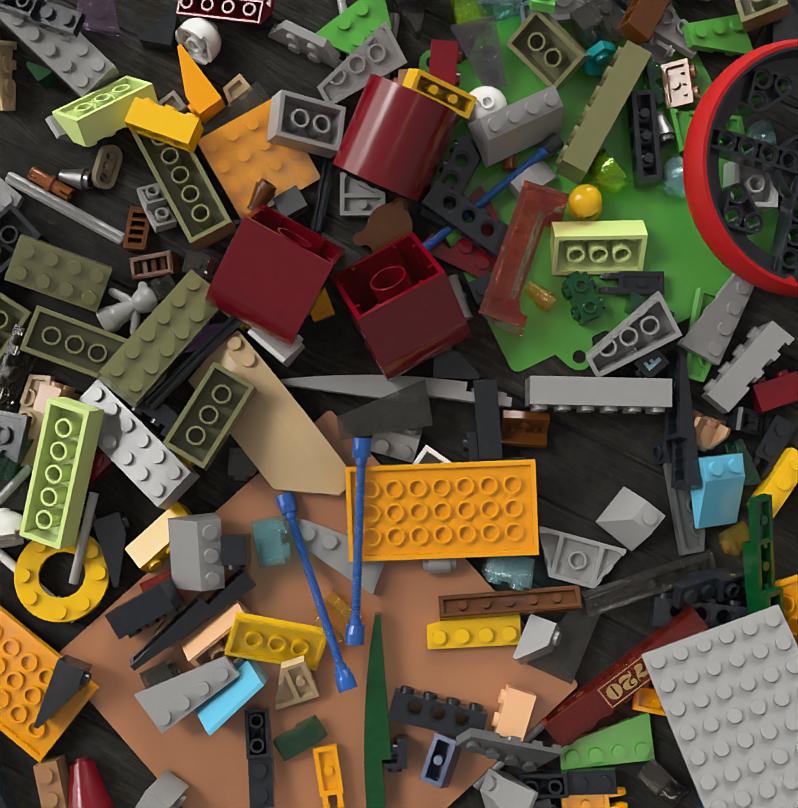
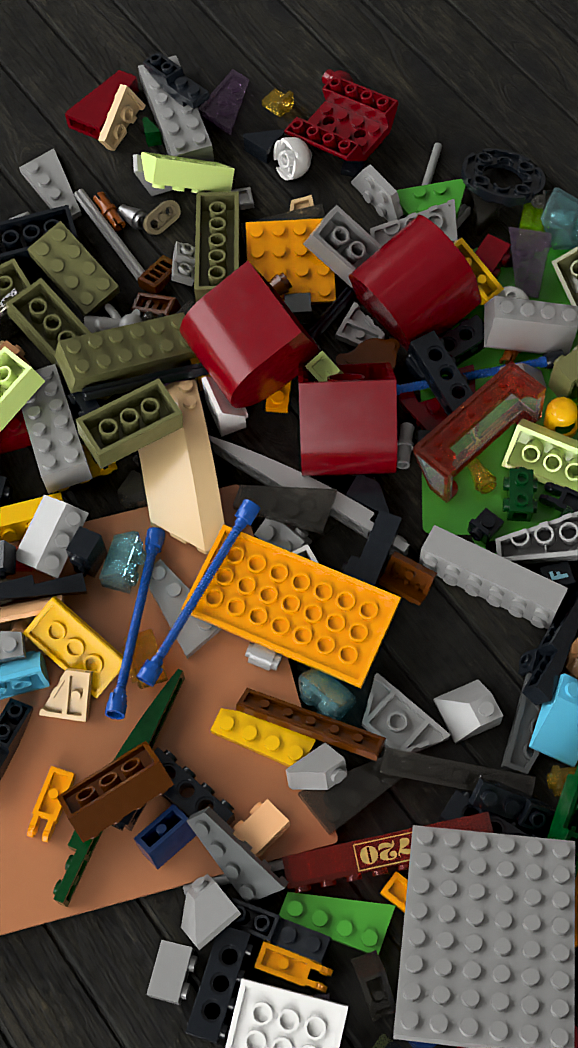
camera: 30 degrees right, 20 degrees down
yellow brick [124,97,204,153] -> none
light orange slope [177,44,228,129] -> none
clear green slope [272,715,328,761] -> none
none -> reddish brown slope [57,741,174,843]
none -> yellowish green bracket [305,351,344,382]
none -> black bracket [467,508,504,545]

